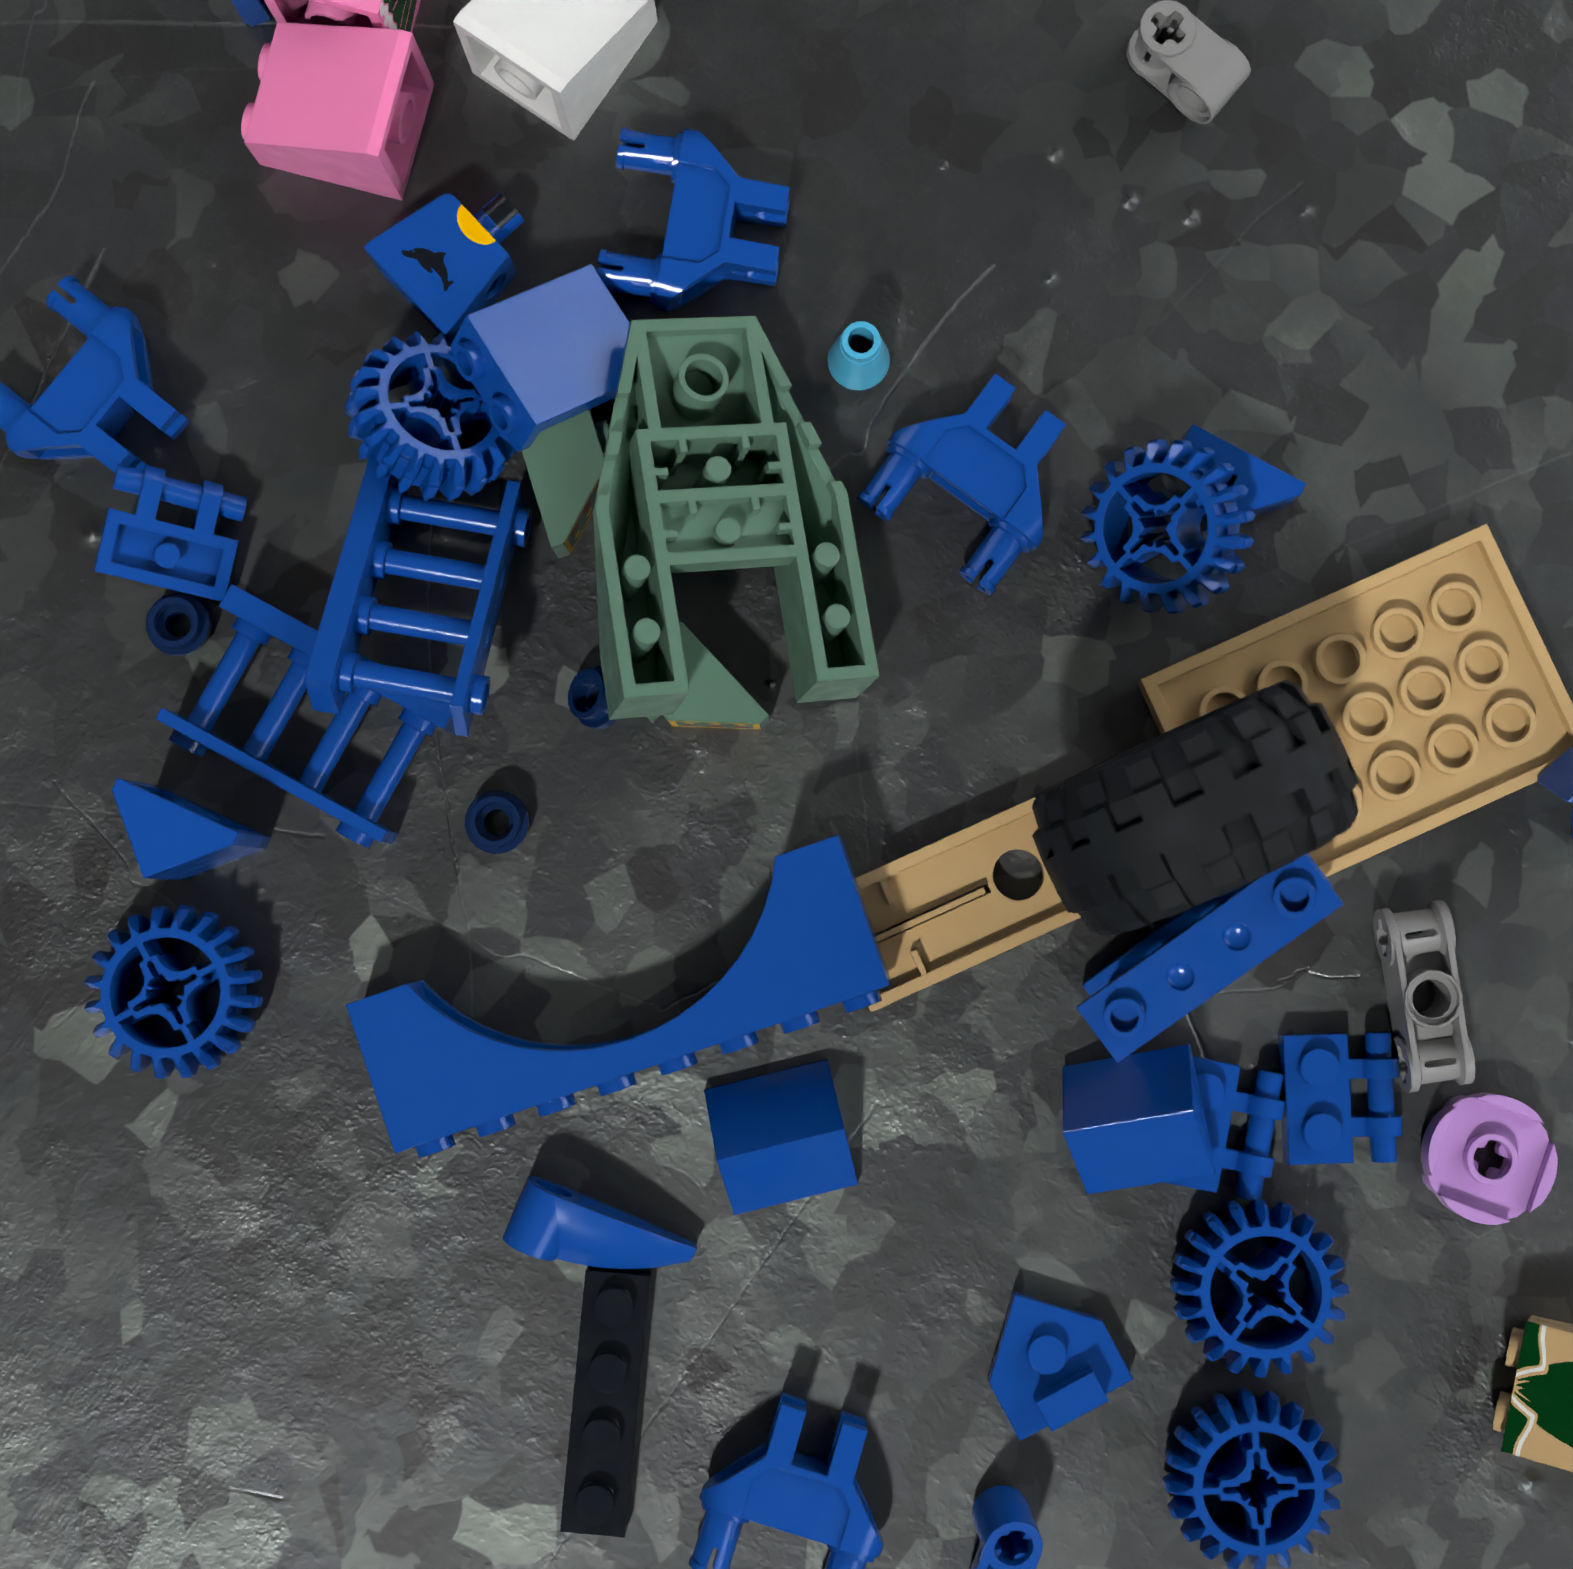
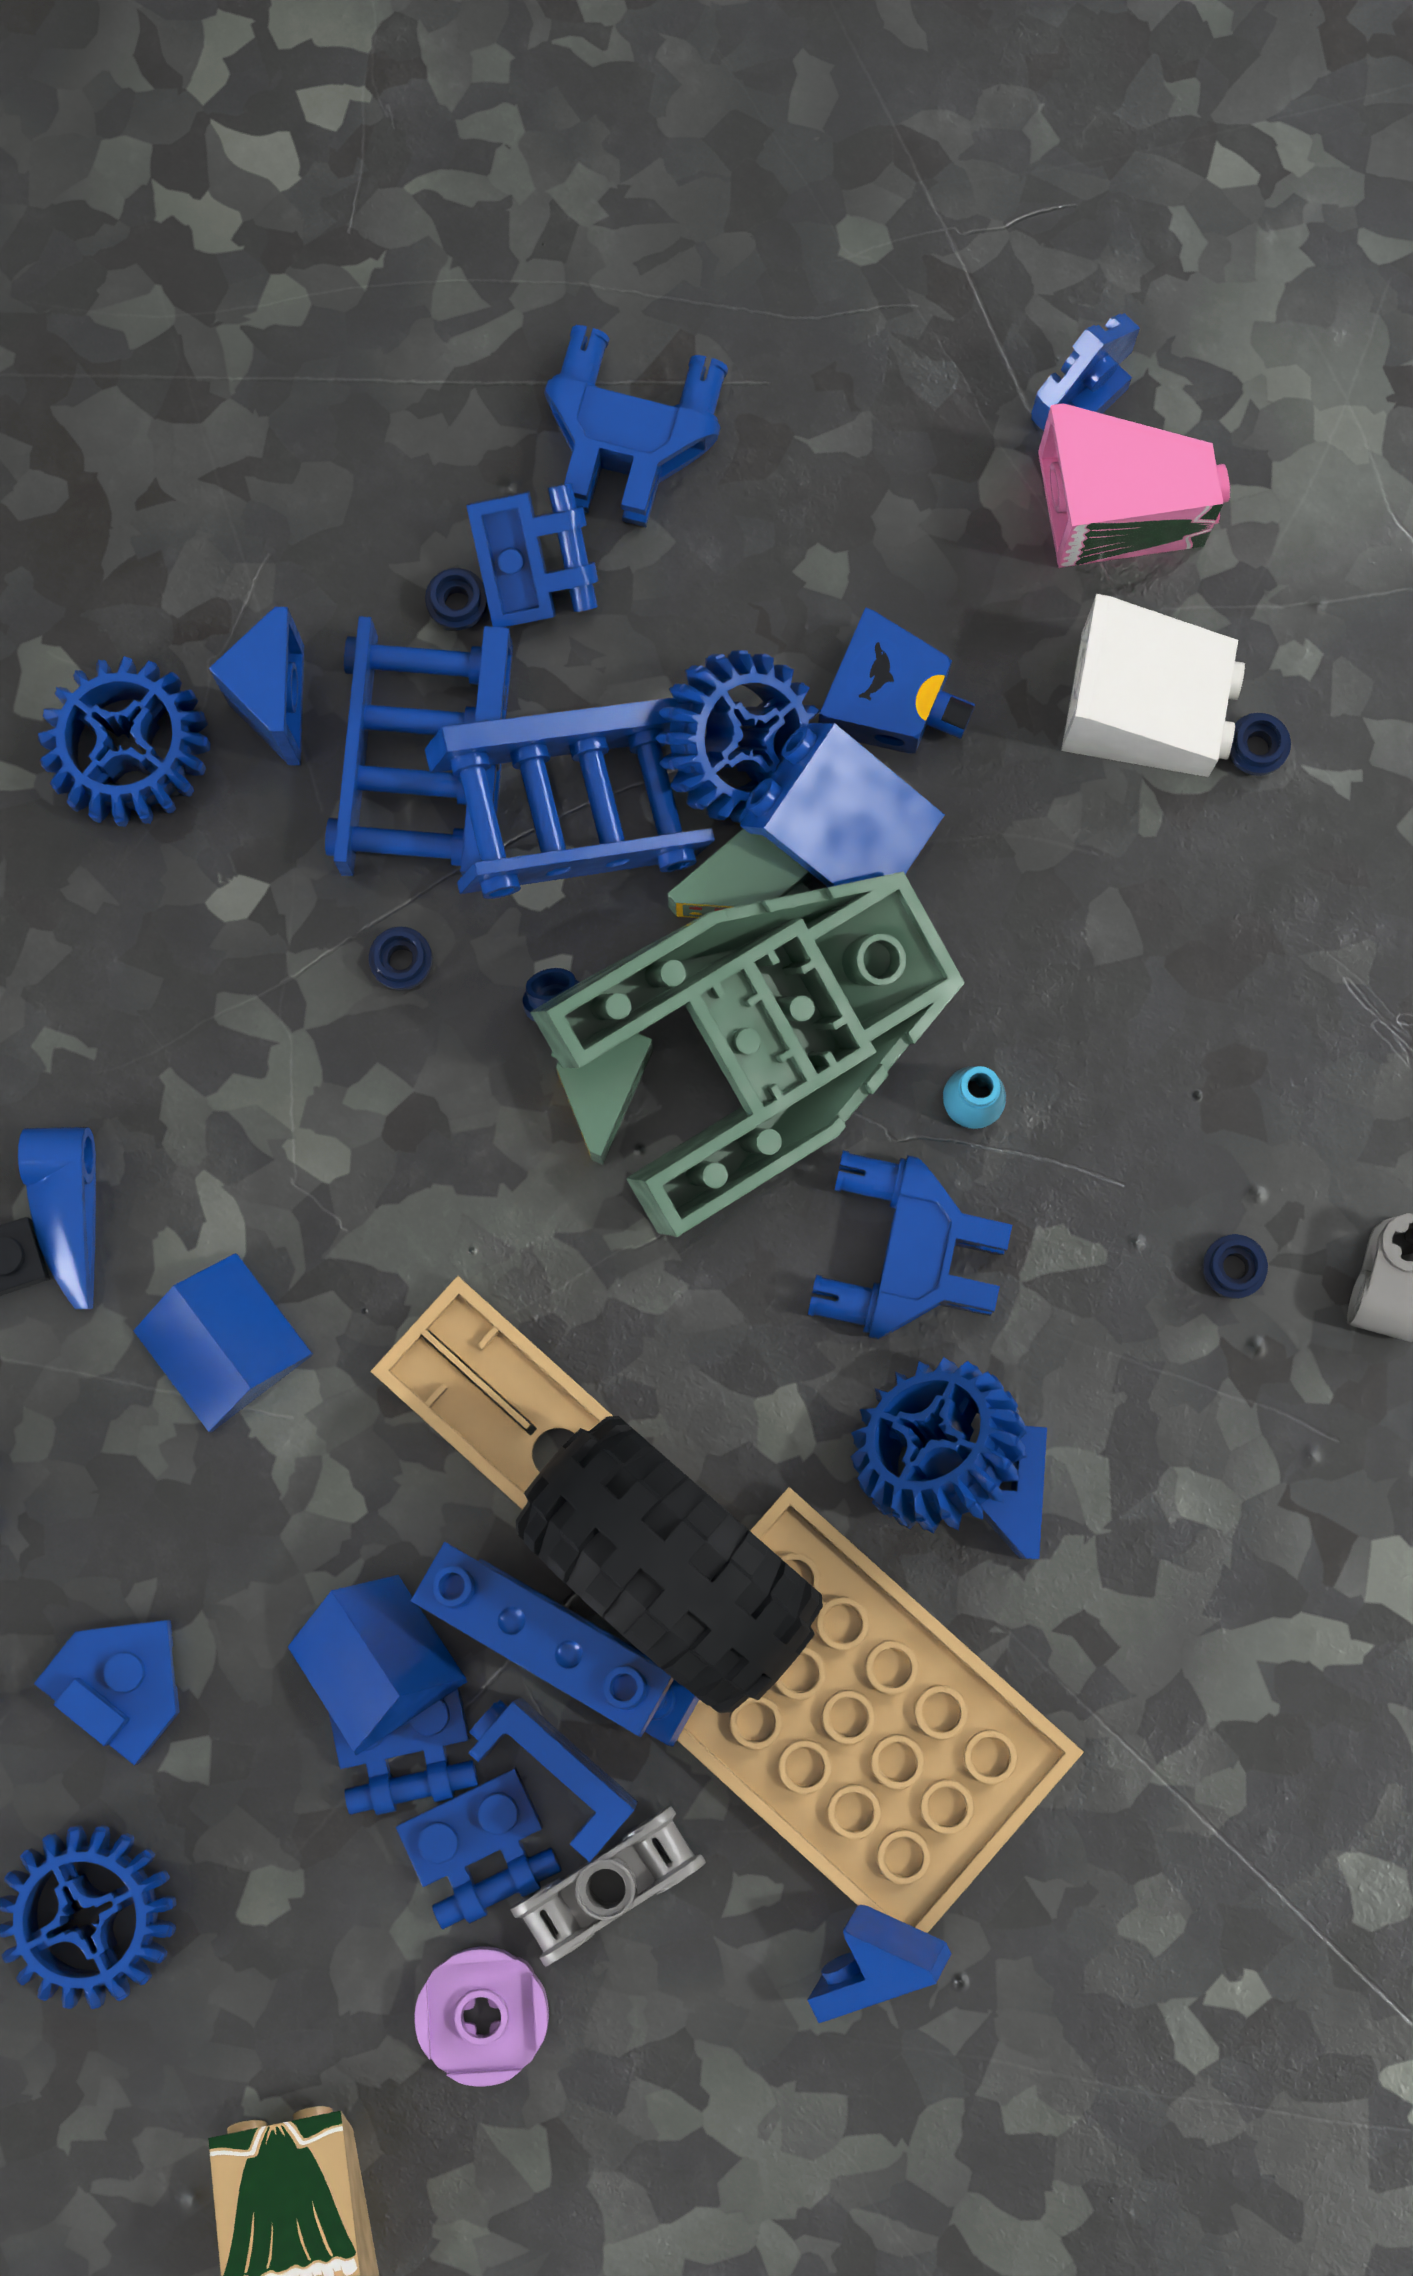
camera: 65 degrees right, 5 degrees down
bright pink slope [241,22,434,201] -> none
blue arch [346,835,891,1158] -> none
blue connector [596,127,790,311] -> none
blue gear [1170,1198,1350,1378] -> none
none -> blue panel [468,1697,638,1862]
none -> dark blue plate [1202,1234,1268,1299]

